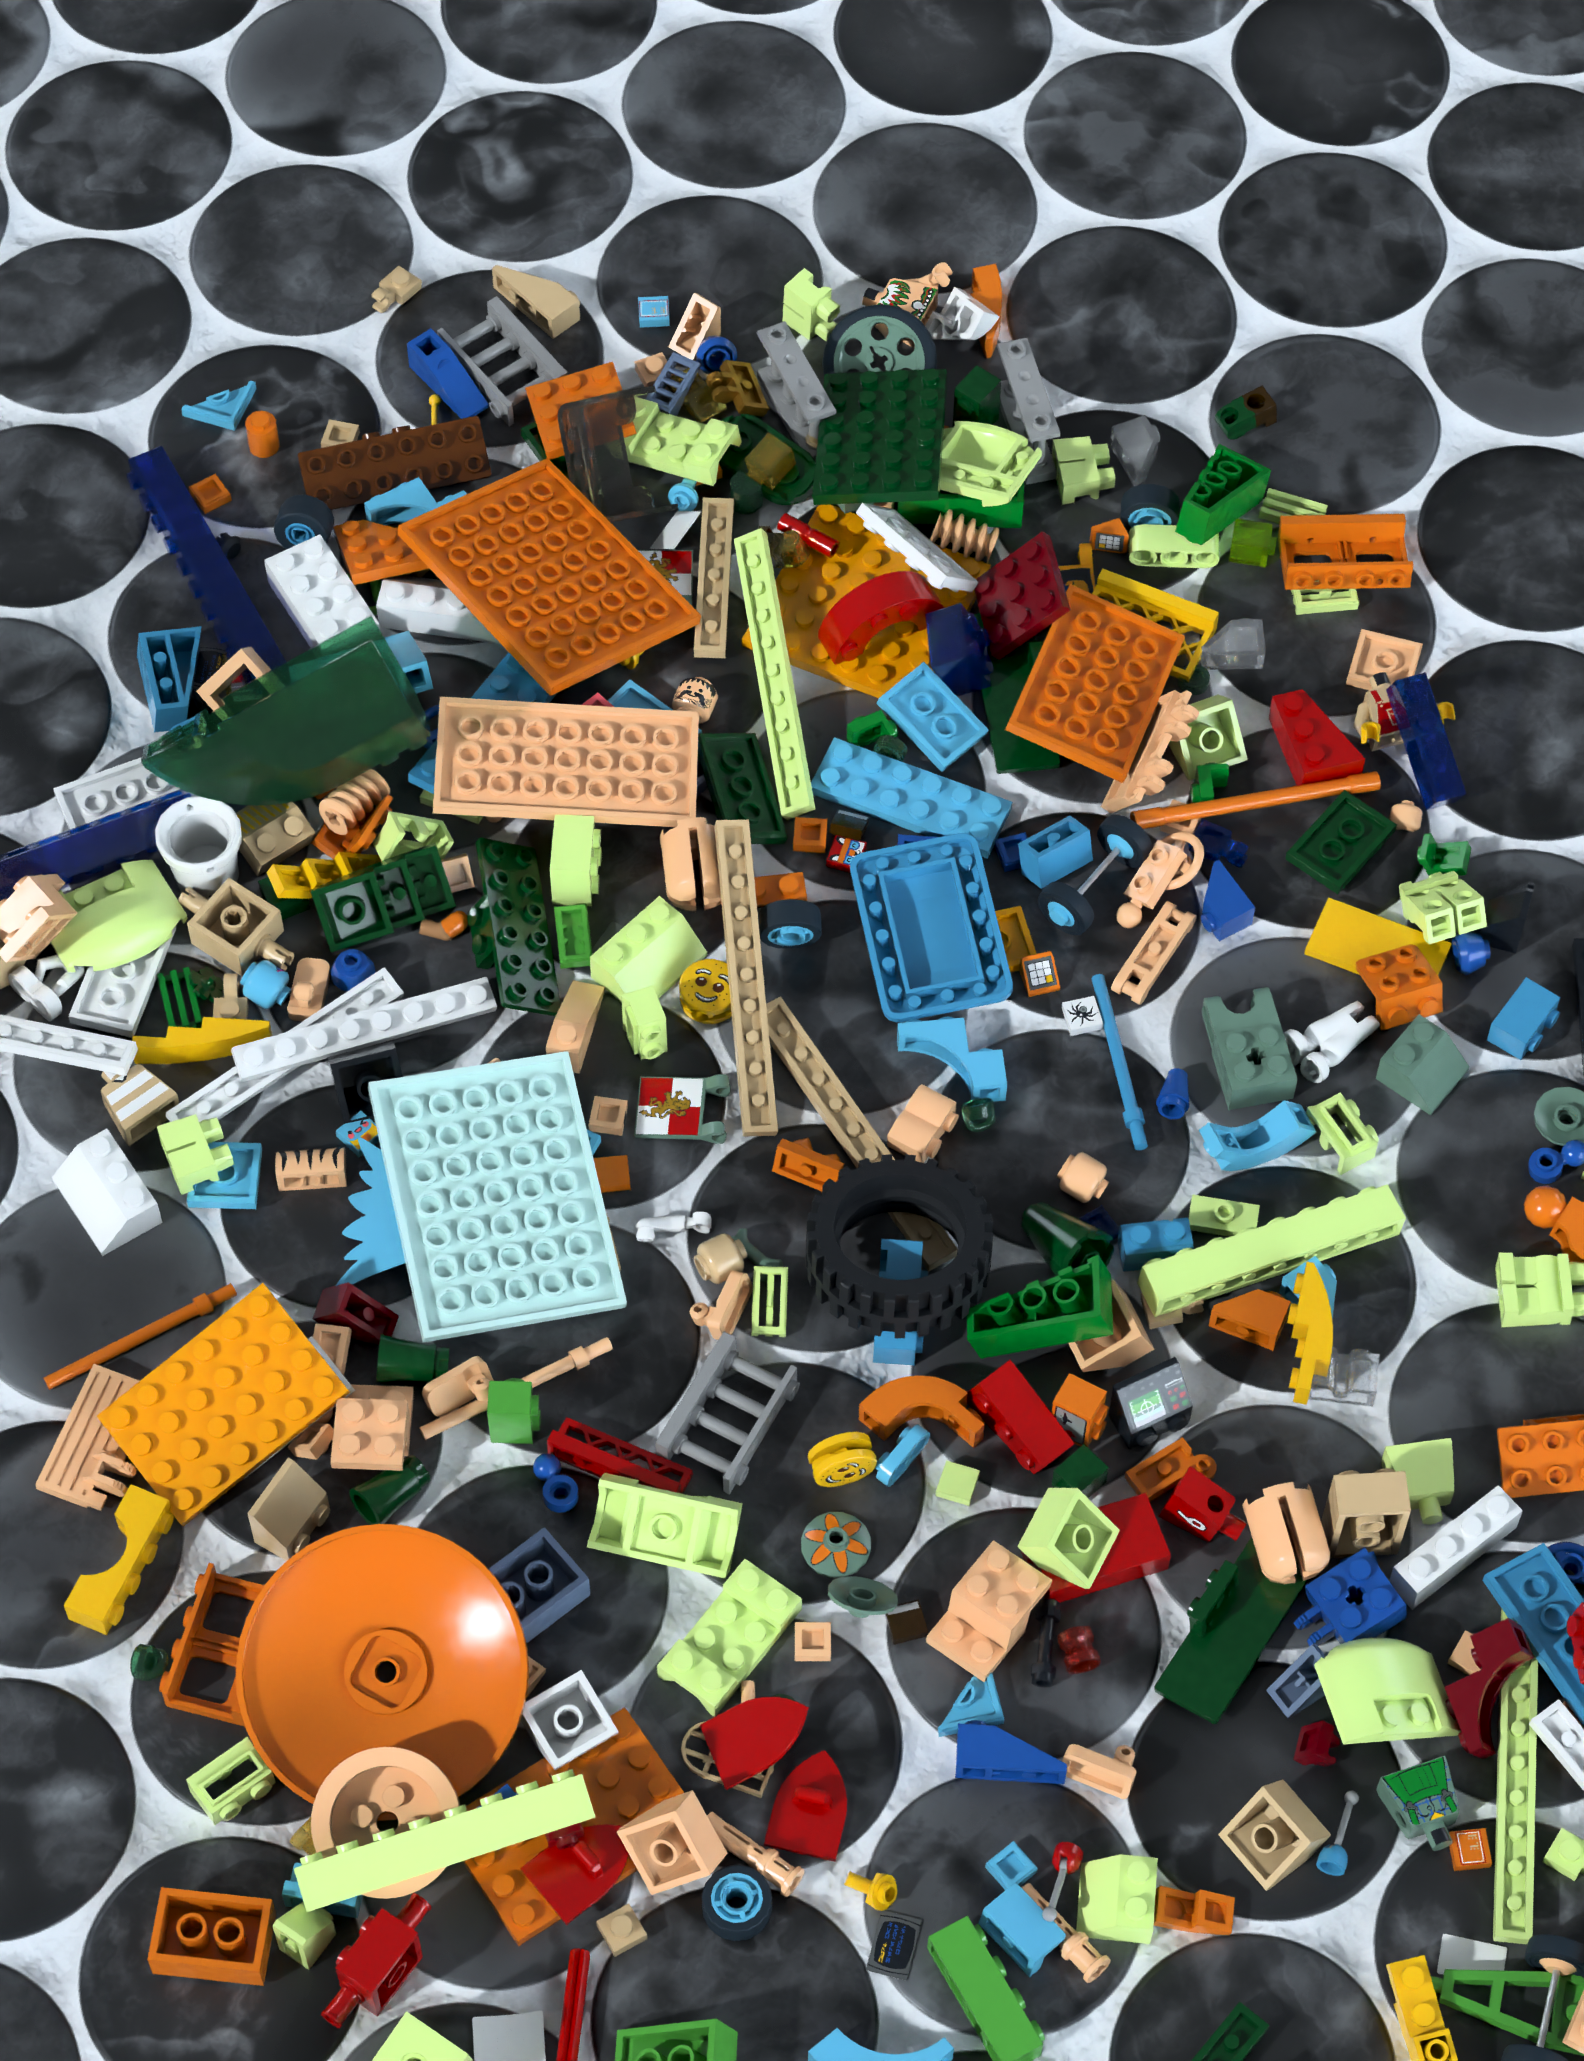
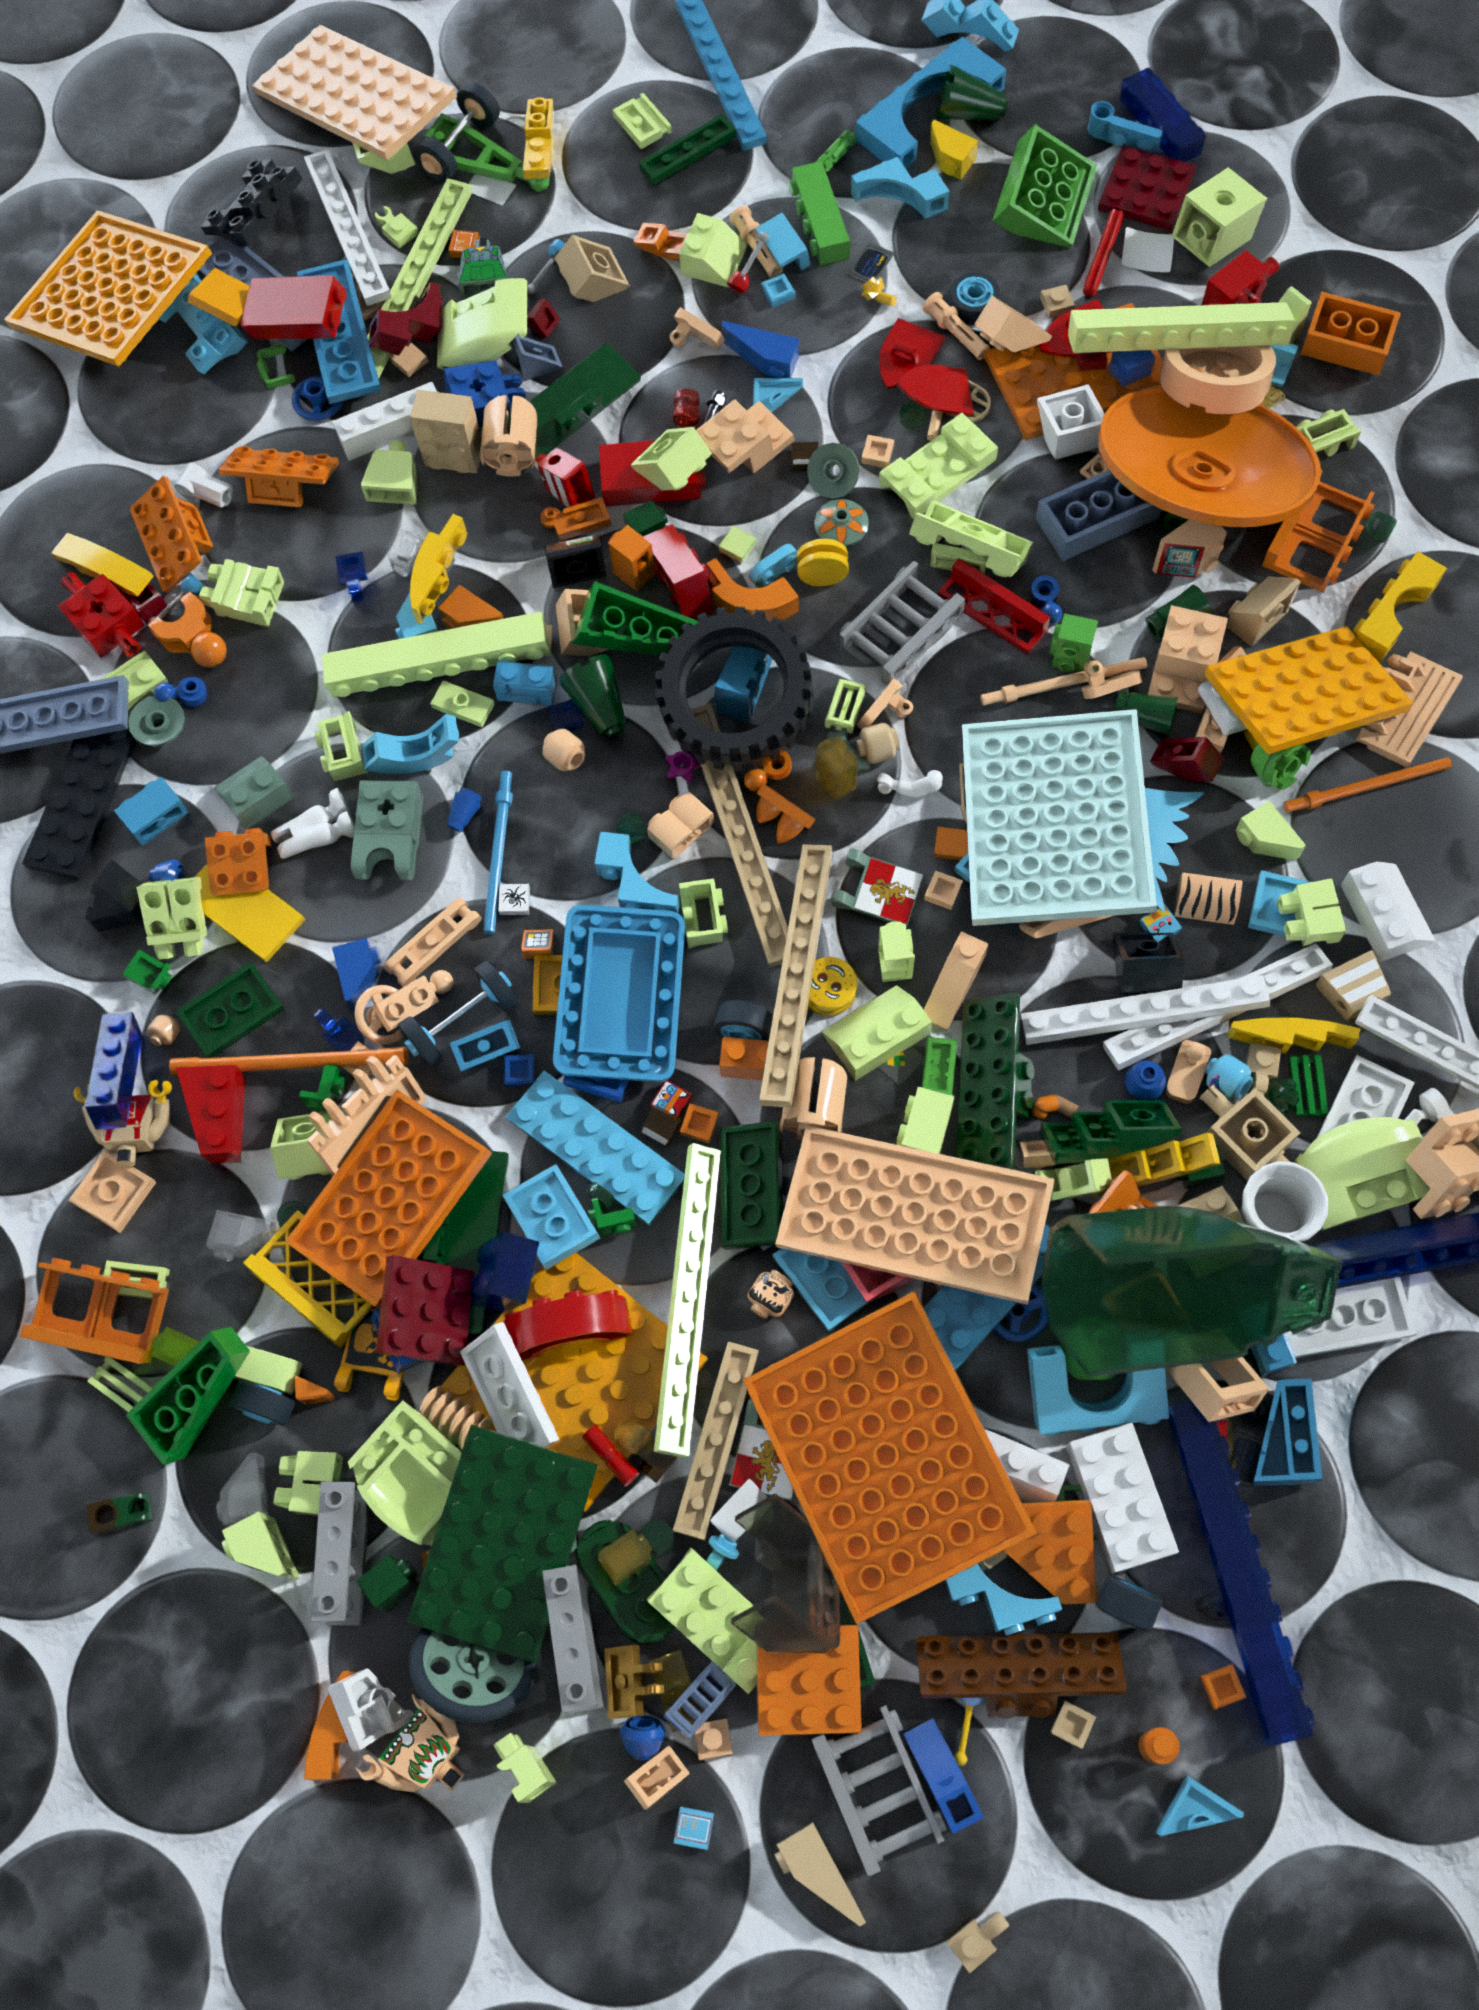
camera: 160 degrees left, 10 degrees up
none -> yellowish green slope [222,1512,300,1581]
none -> clear blue plate [335,551,368,603]
none -> yellowish green window [679,878,728,949]
none -> clear yellow brick [816,737,858,801]
none -> yellowish green slope [1235,801,1306,861]

